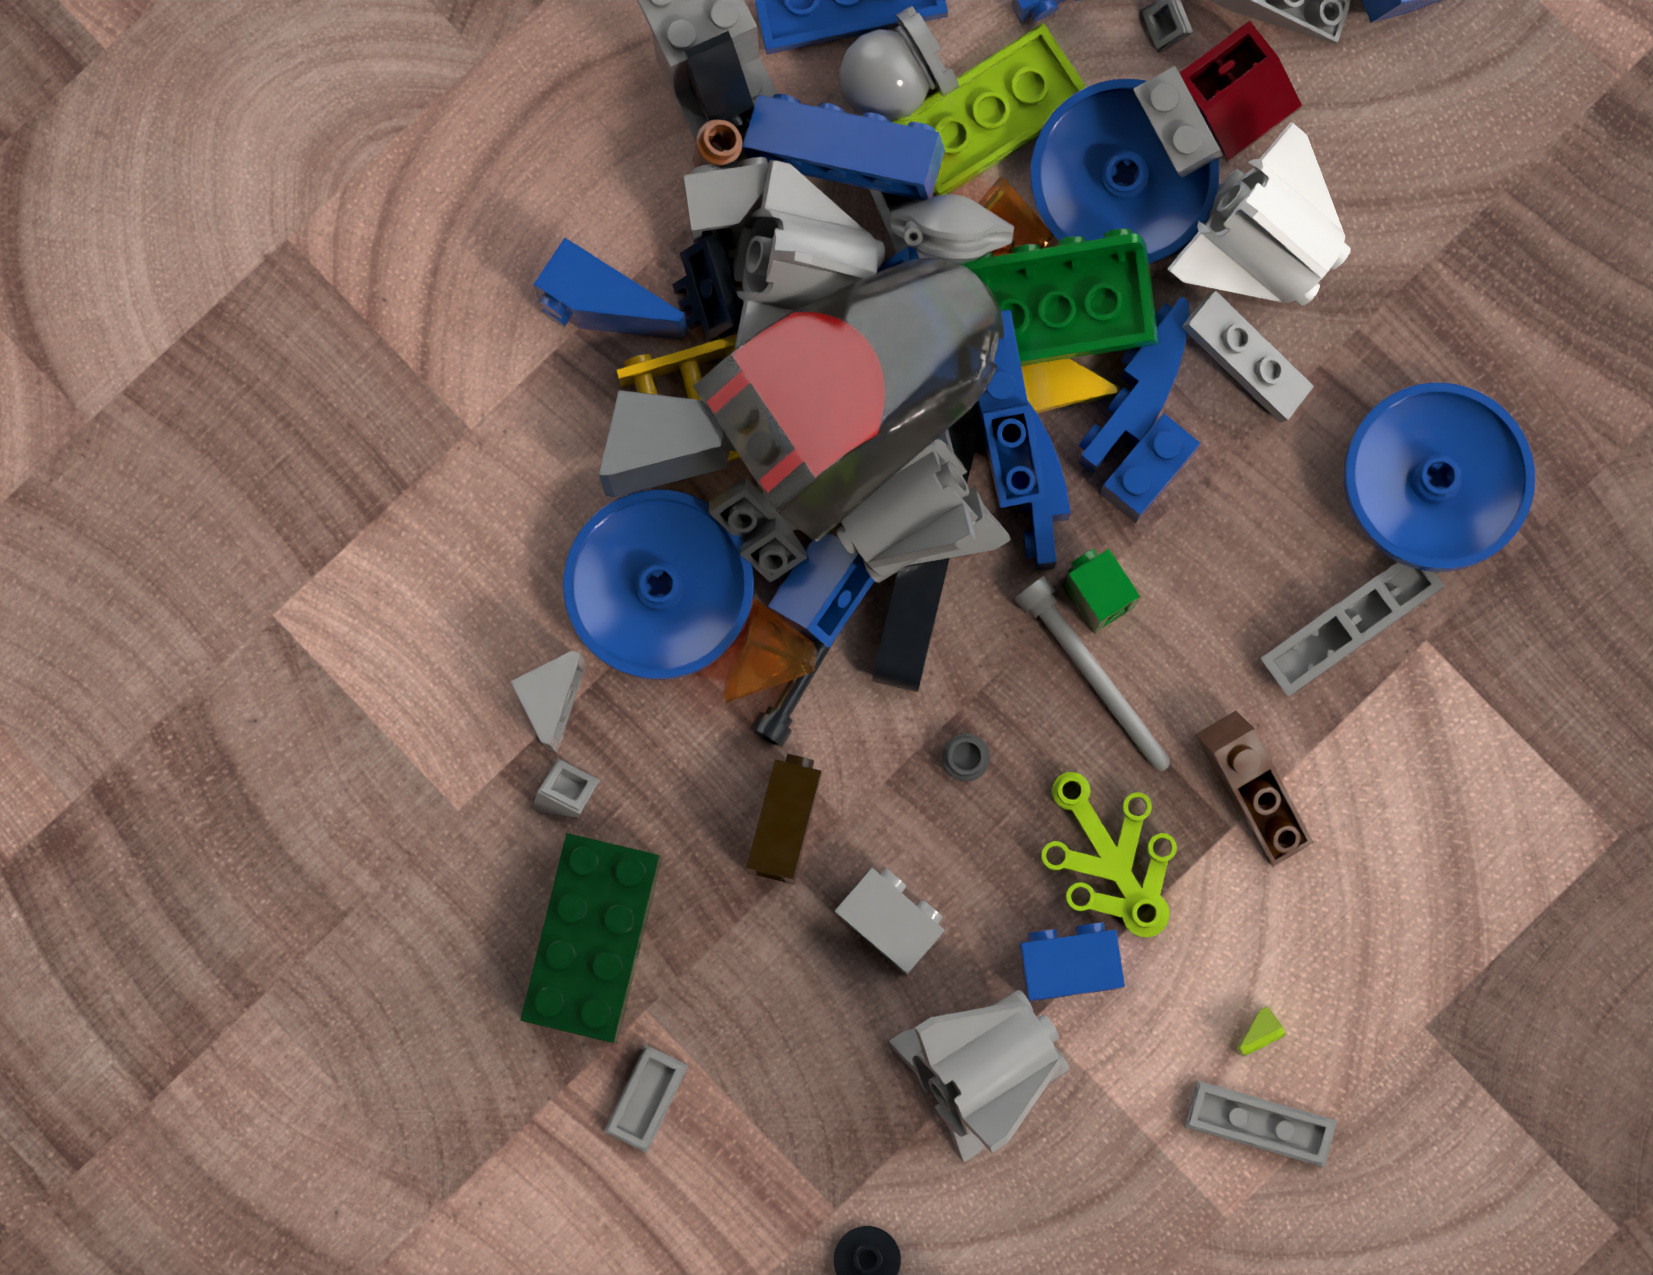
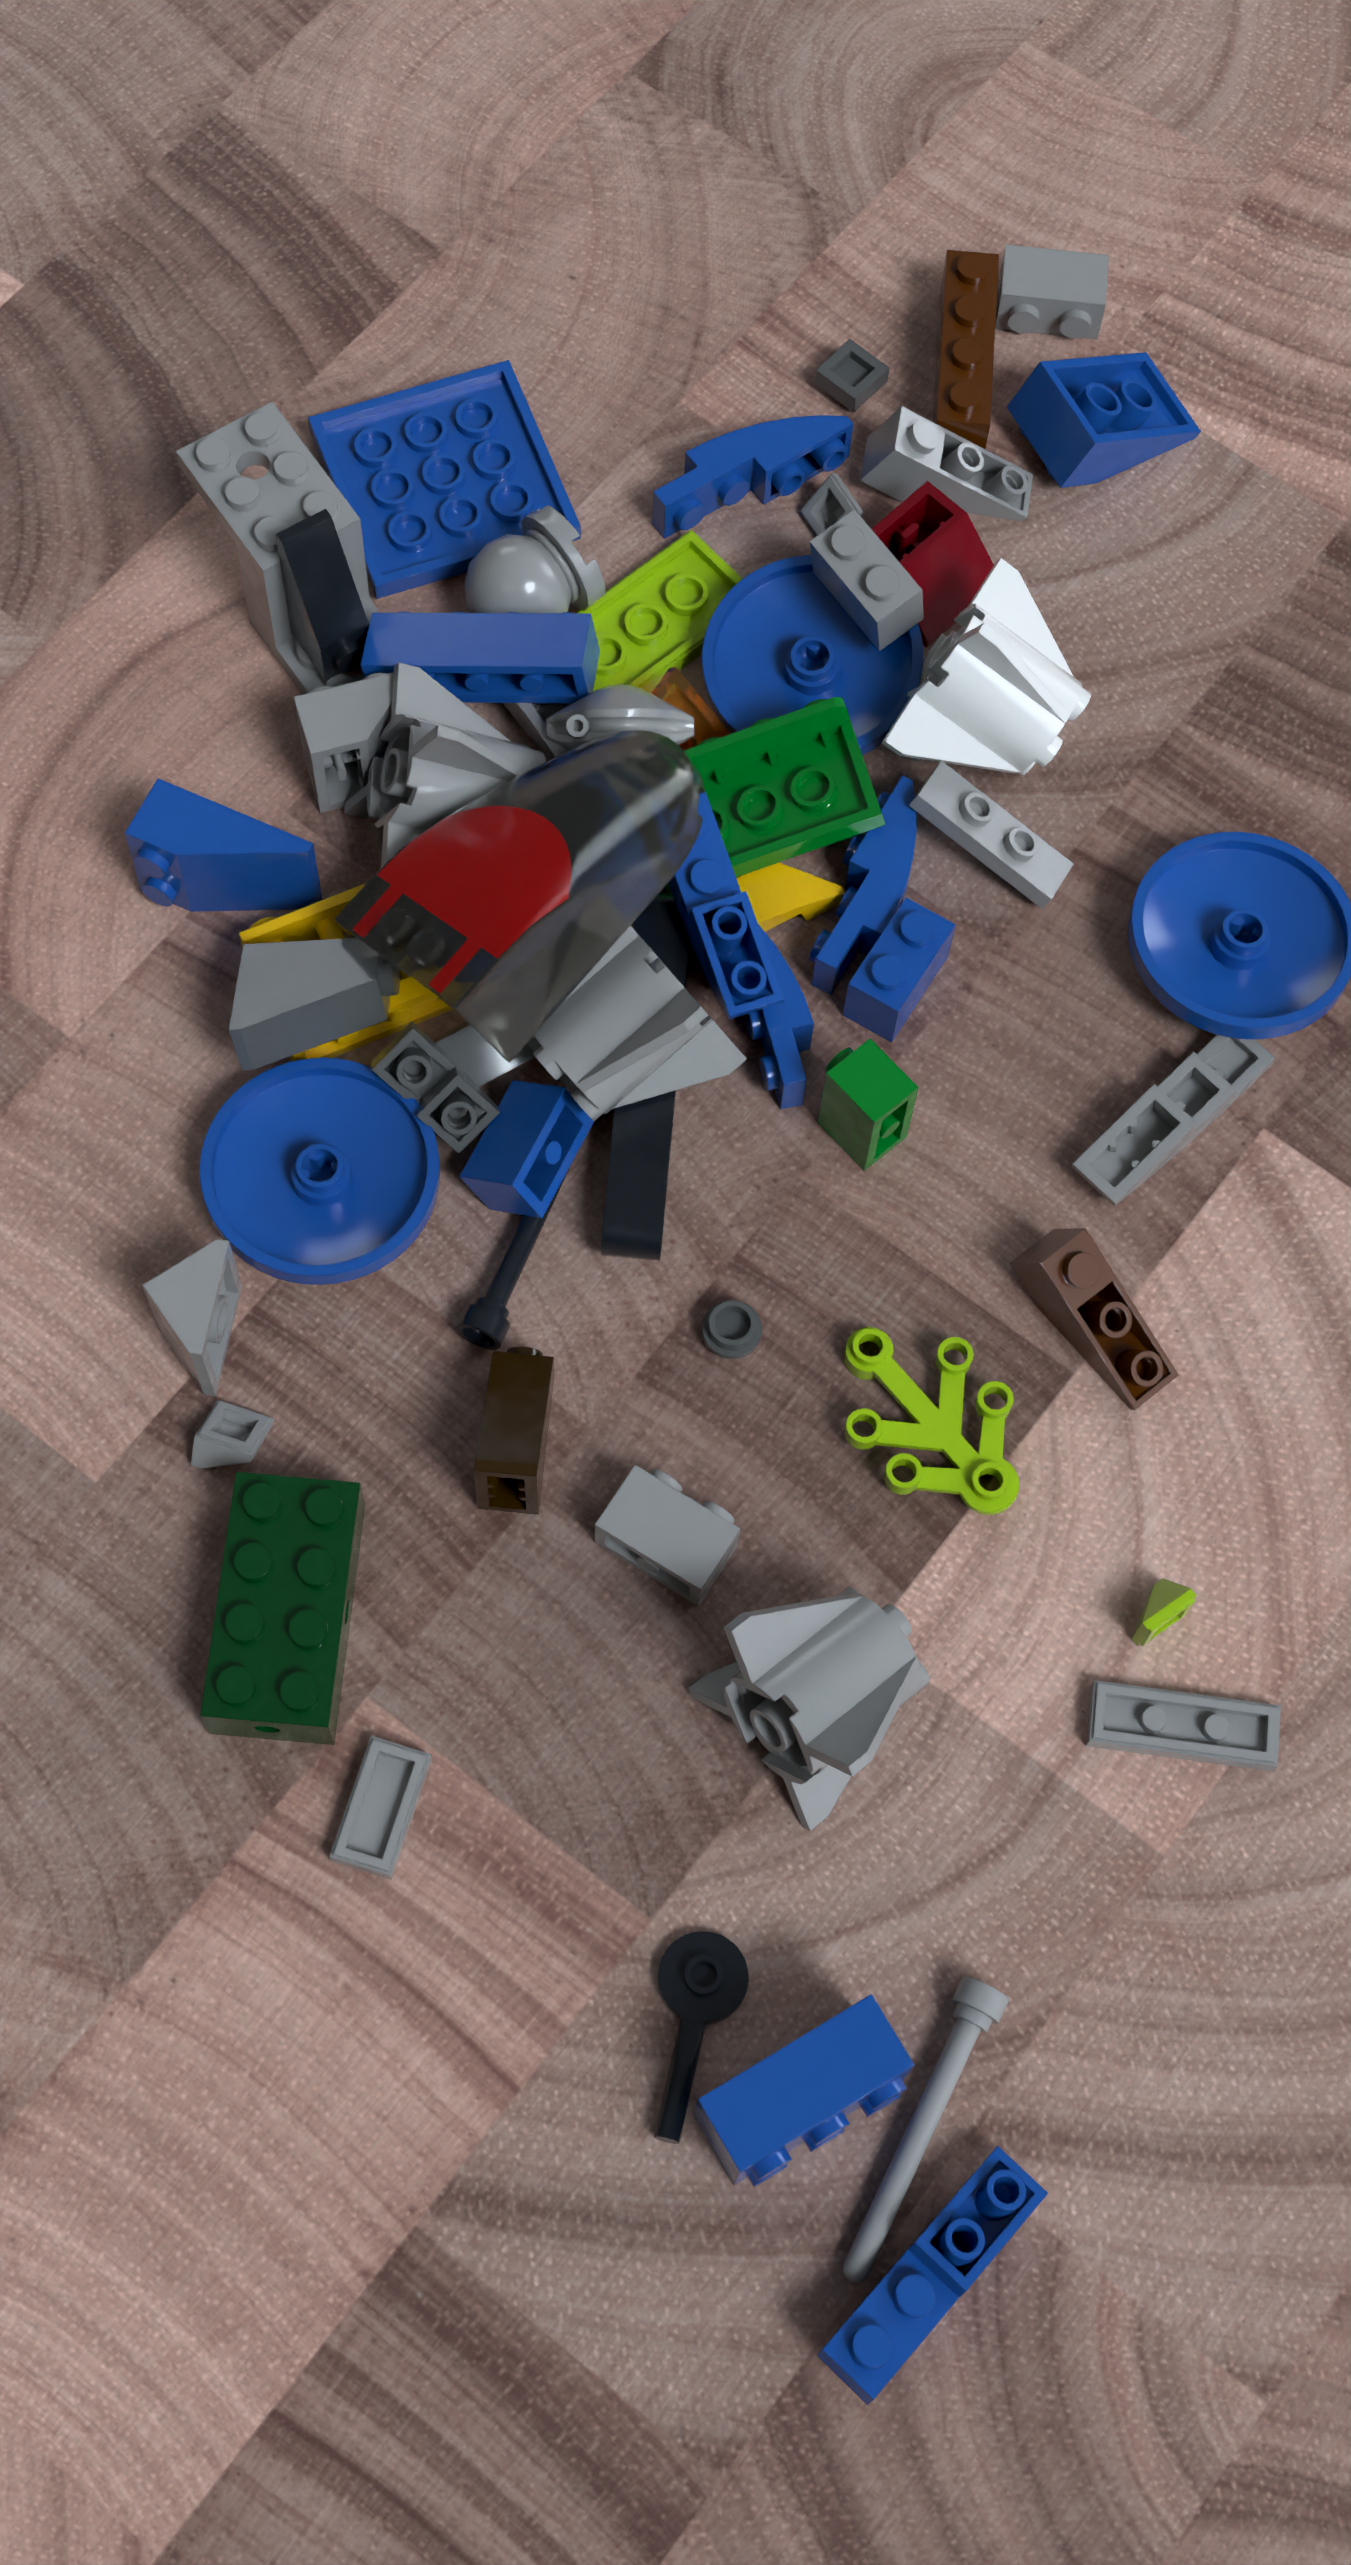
camera: 15 degrees left, 15 degrees down
black hinge [672,235,743,341] -> none
dark orange cone [693,120,742,167] -> none
clear orange slope [723,599,817,703] -> none
light grey piece [1014,576,1170,771] -> none
blue brick [1019,922,1125,1002] -> none

